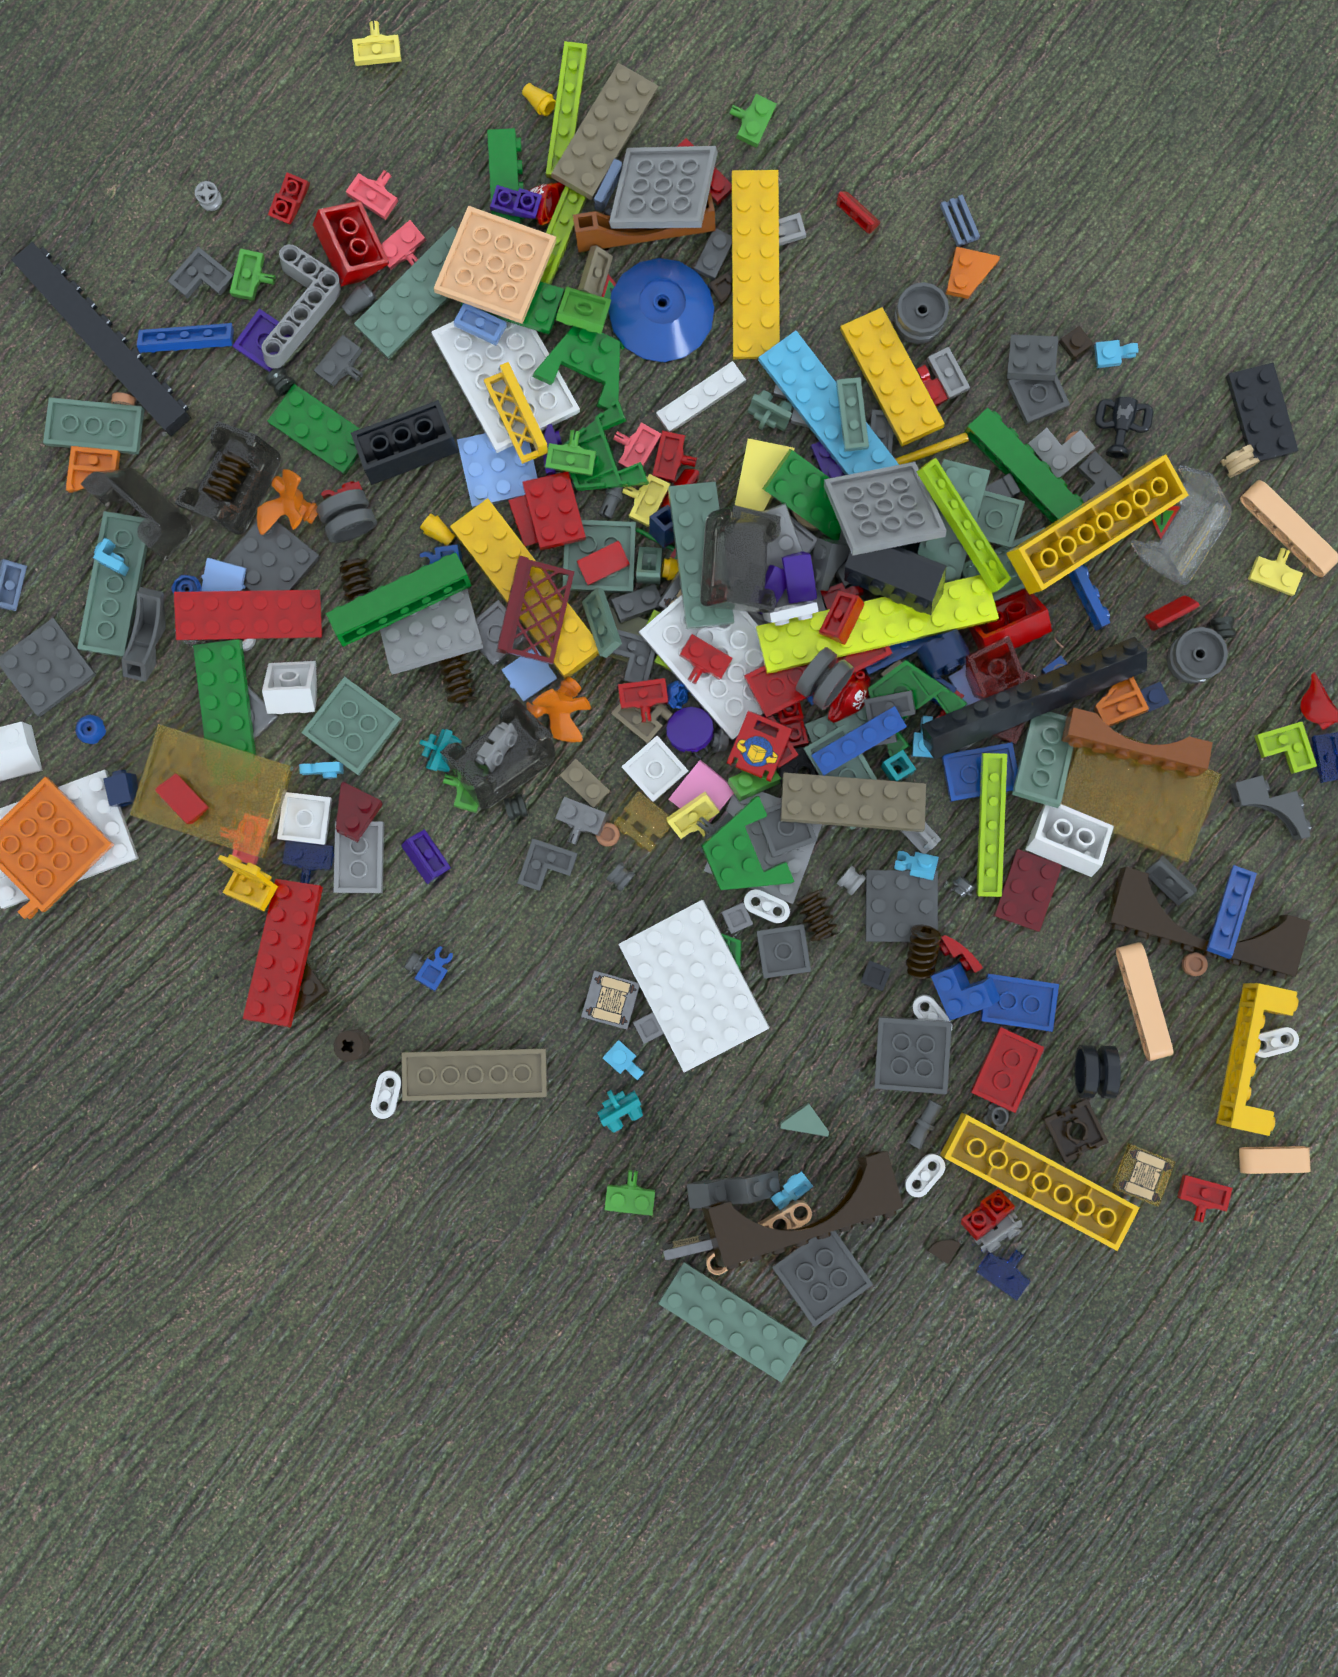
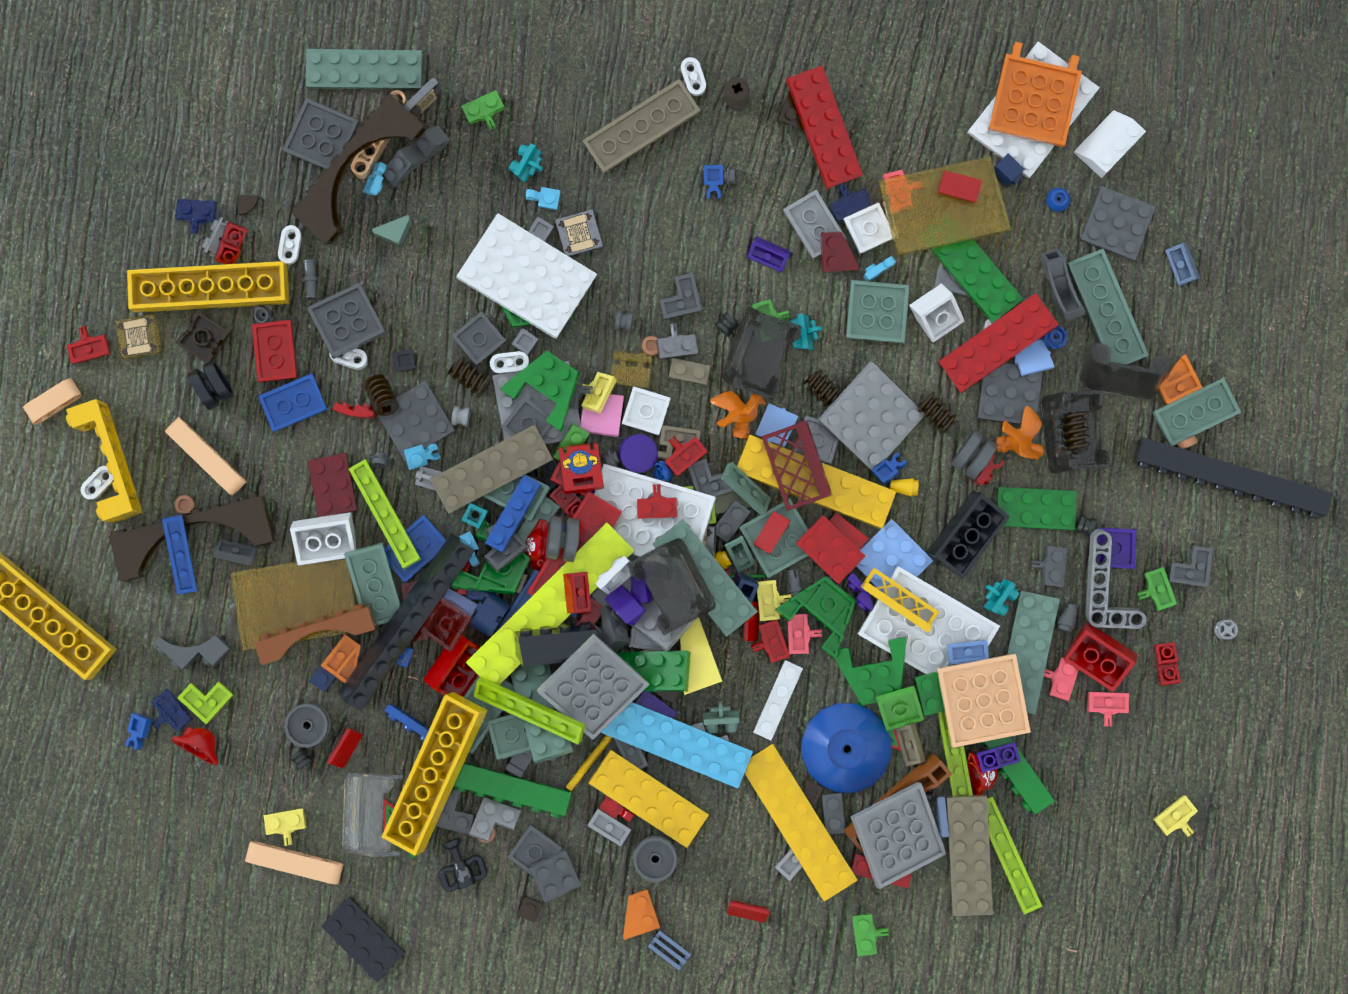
camera: 155 degrees right, 0 degrees up
medium azure bracket [93,538,130,576] -> none
blue plate [137,323,234,353] -> none
yellow bracket [218,854,278,911] -> none
green brick [326,552,472,647] -> none
light grey hinge [475,722,518,772] -> none
yellow cone [522,83,556,116] -> none
bright green plate [545,430,596,476] -> none
sand green plate [836,377,869,452] -> none
blue brick [931,962,1001,1021] -> none
medium azure plate [1094,340,1138,368] -> none
tan wheel [1220,444,1260,478] -> none
none -> teal hips [984,578,1019,616]

